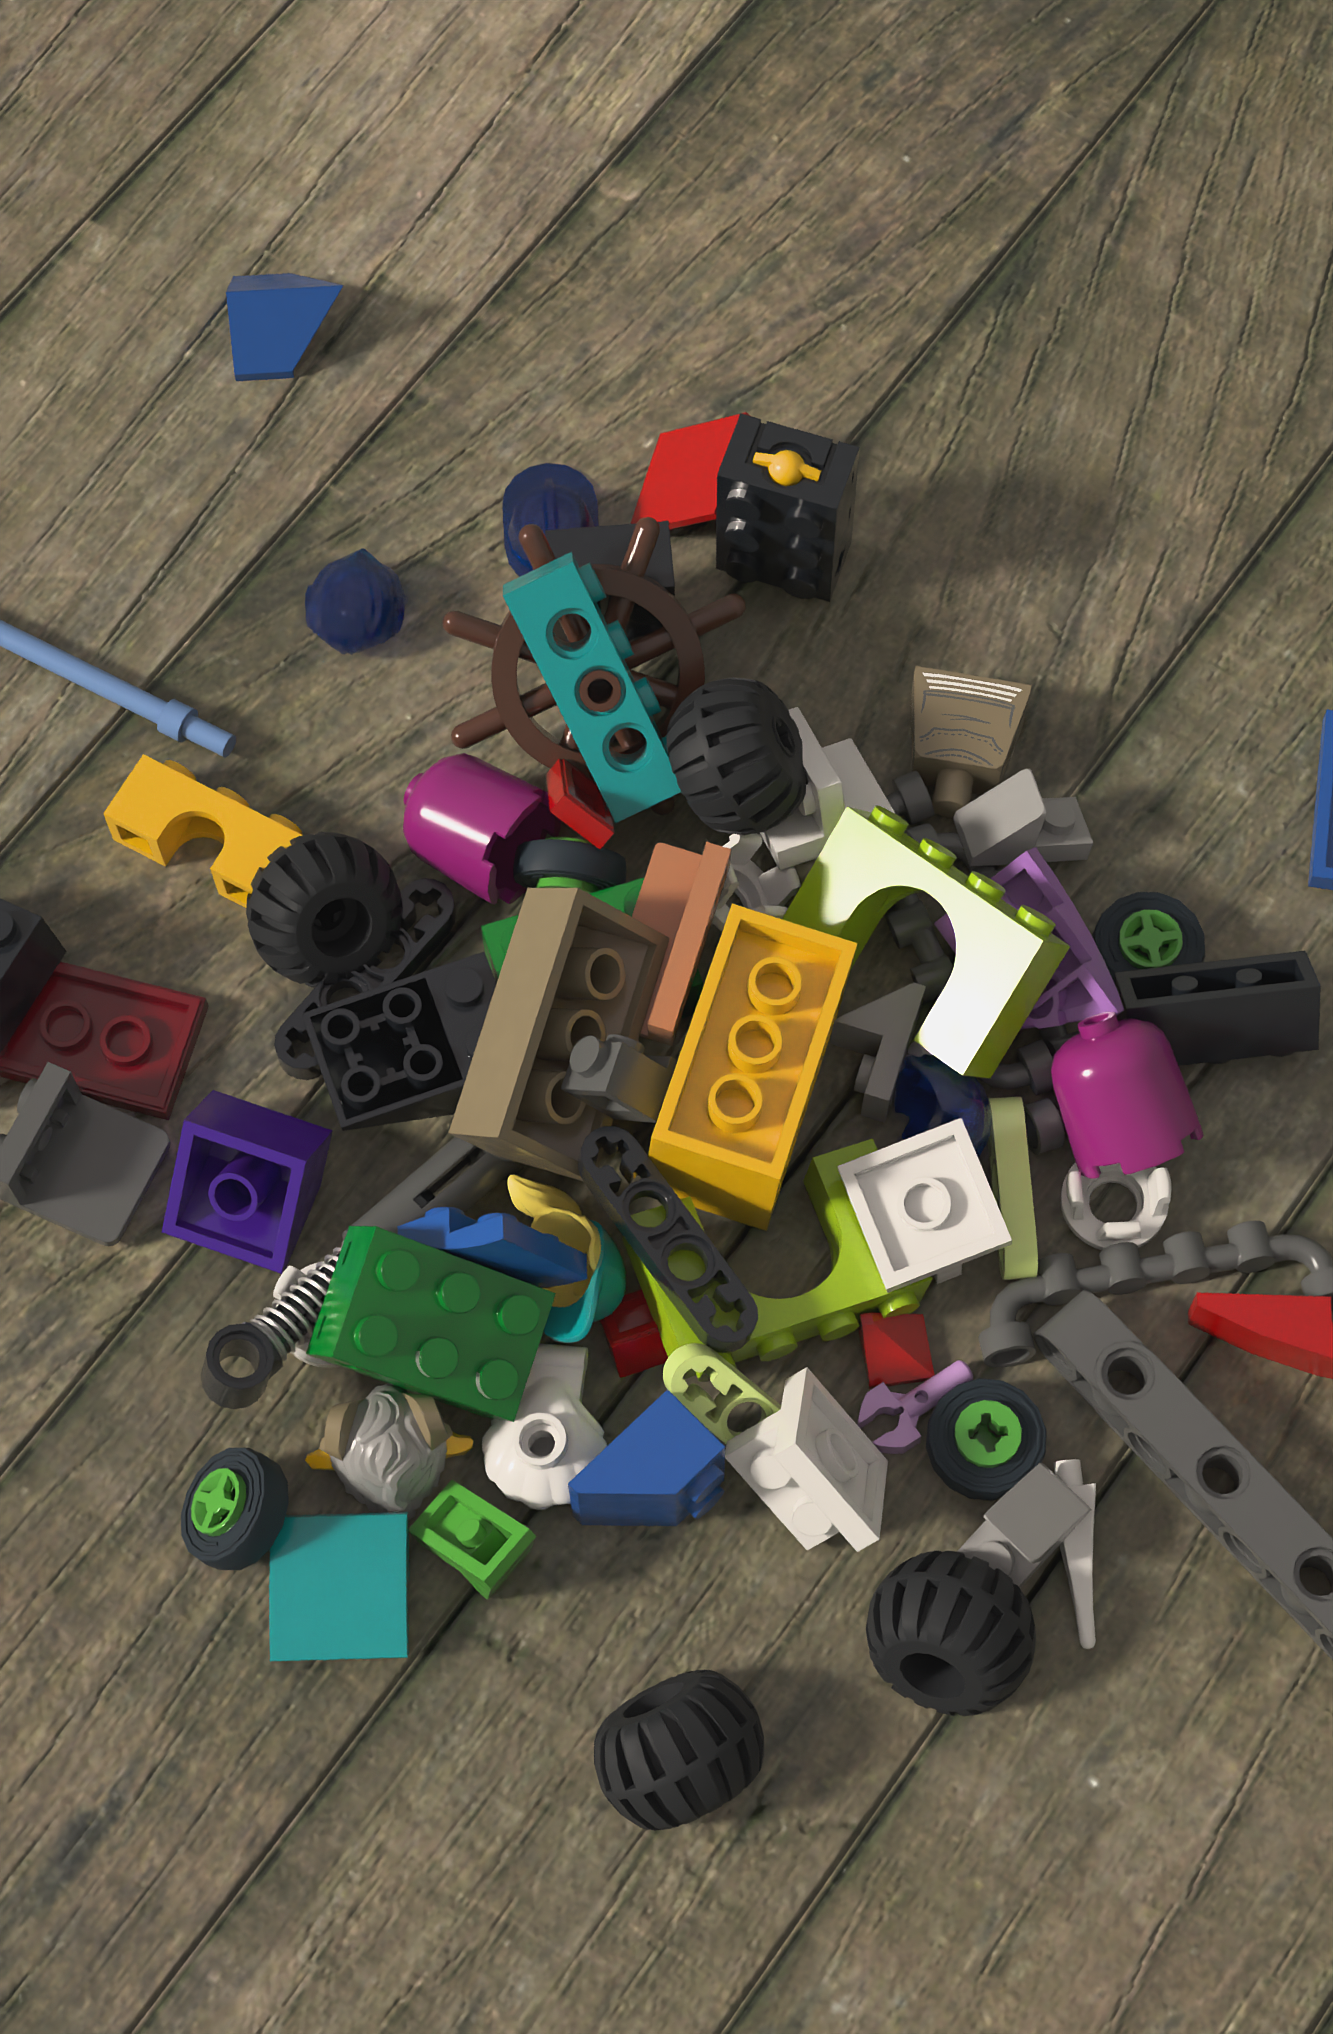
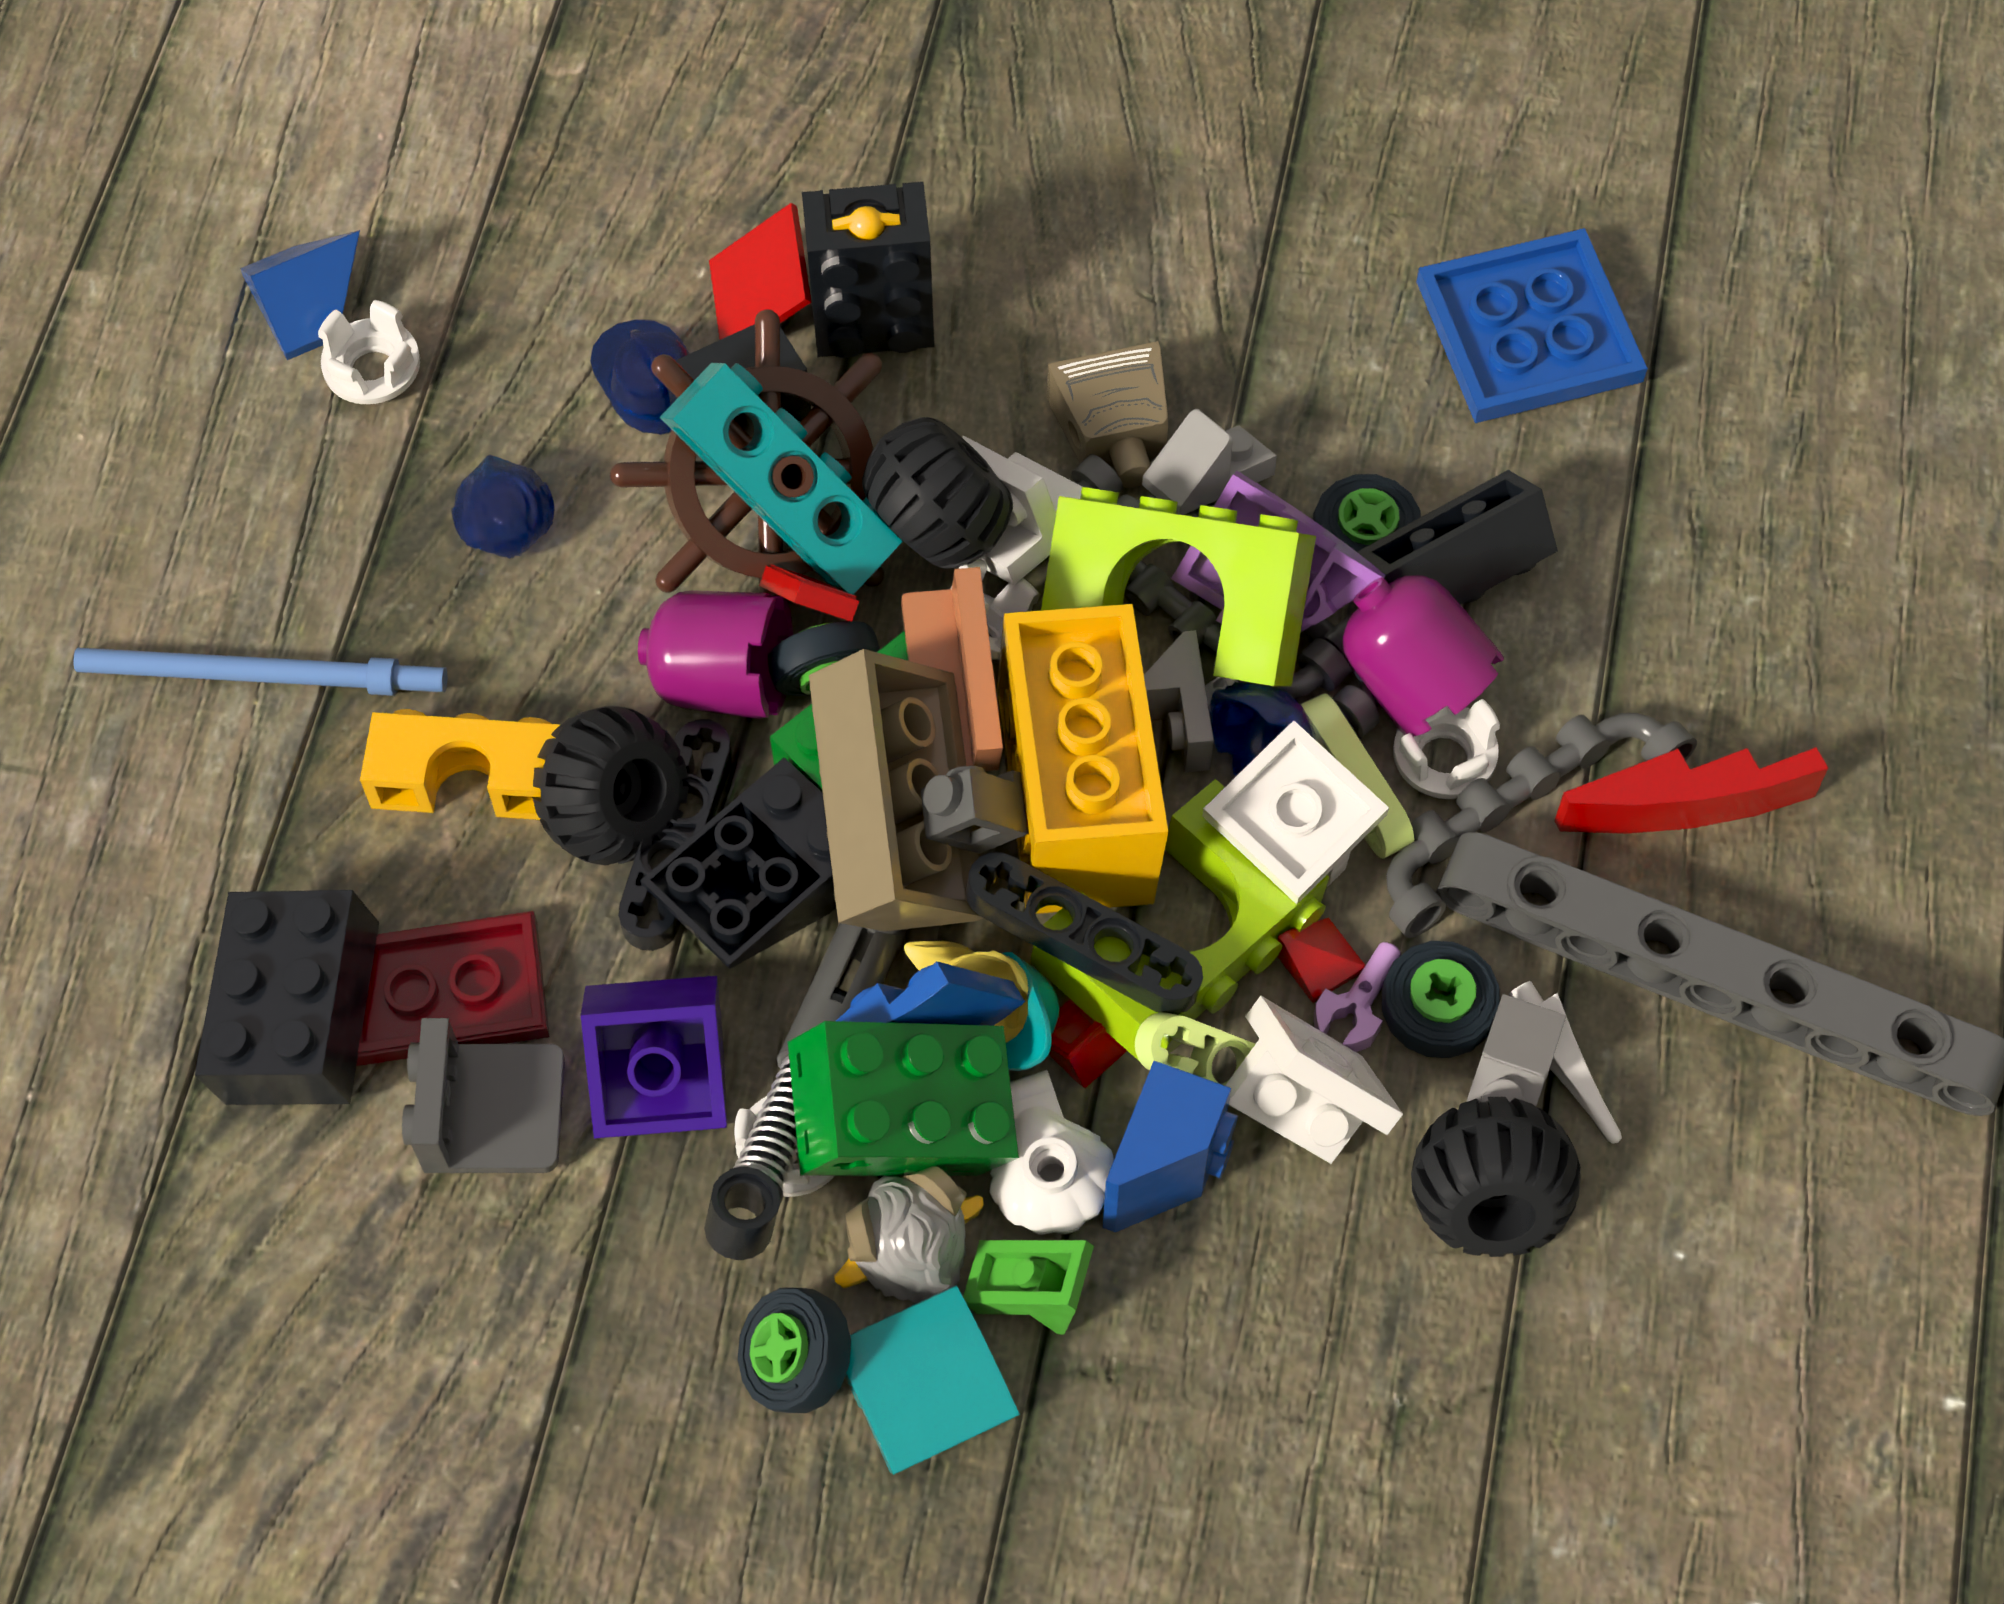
camera: 25 degrees left, 5 degrees down
black wheel [594,1670,764,1831] -> none
none -> white piece [318,300,420,404]

